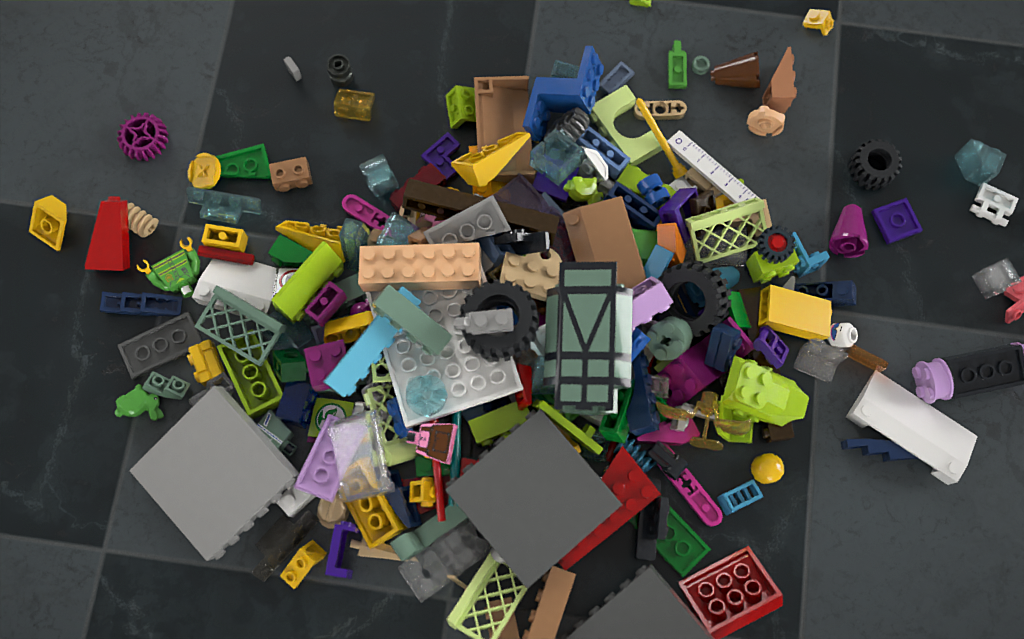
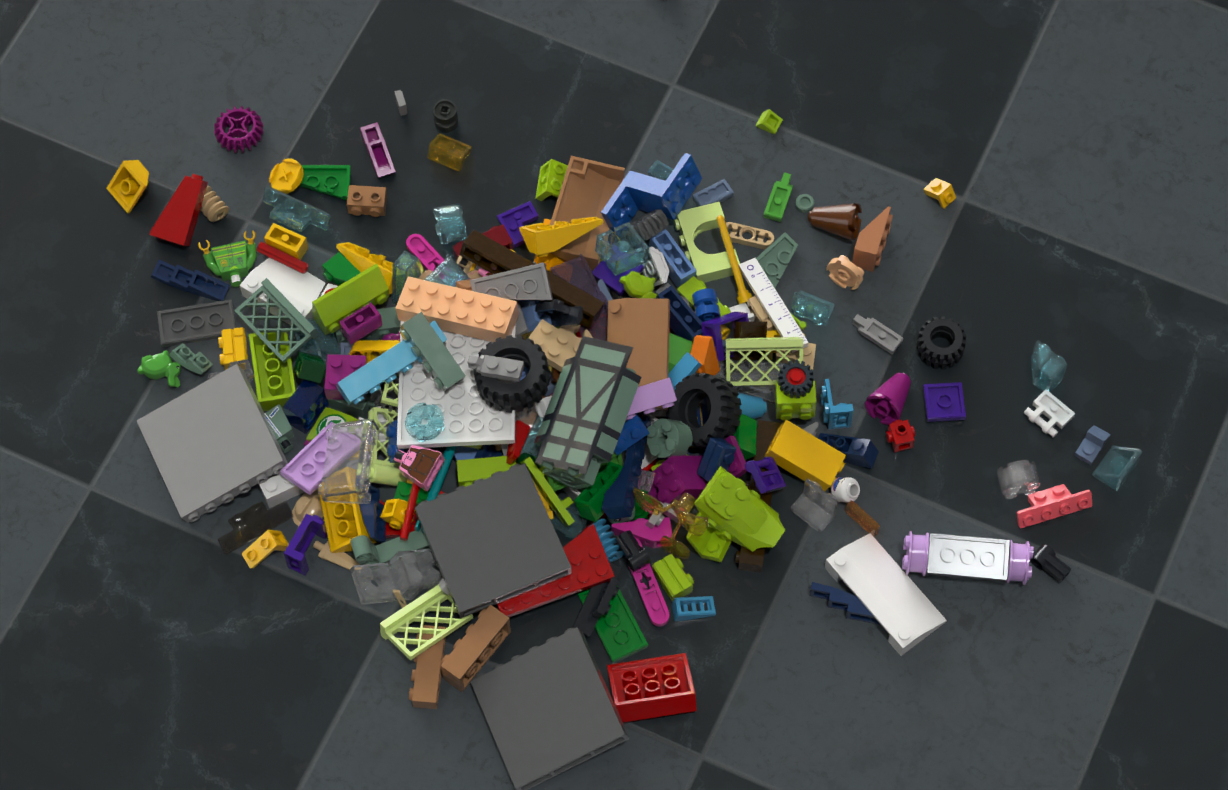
camera: 20 degrees right, 10 degrees down
yellow hair [751,453,784,484] -> none
none -> magenta slope [360,122,396,178]
none -> lime brick [652,554,694,602]
none -> sand green wing [756,232,798,288]
none -> clear light blue bracket [791,290,835,326]
none -> light grey hinge [852,314,904,355]
none -> red brick [886,420,915,452]

